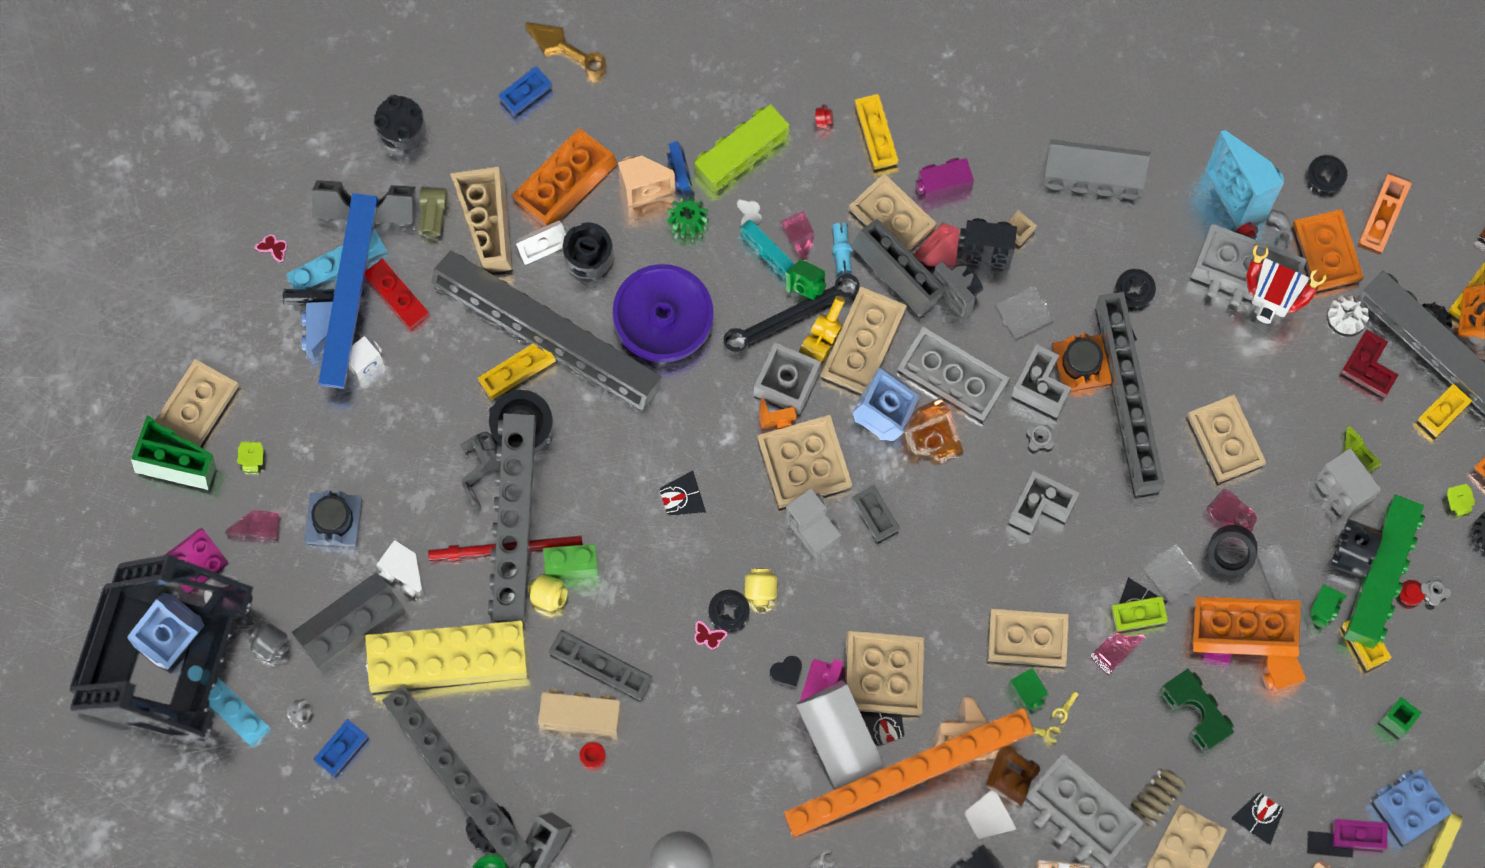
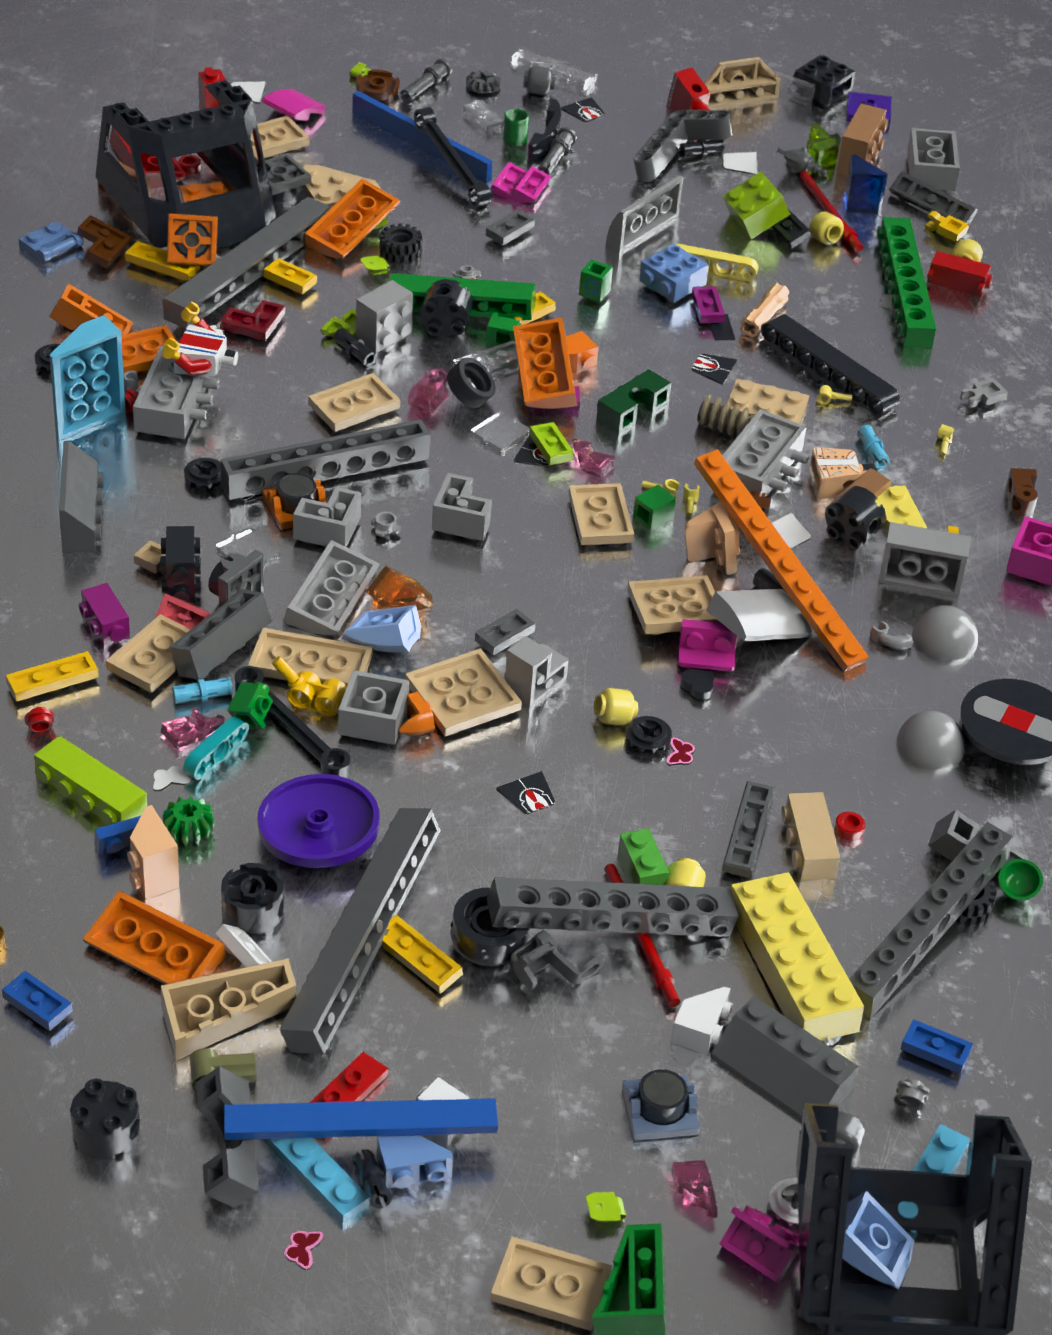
camera: 105 degrees left, 30 degrees down
none -> black pin [334,328,377,367]

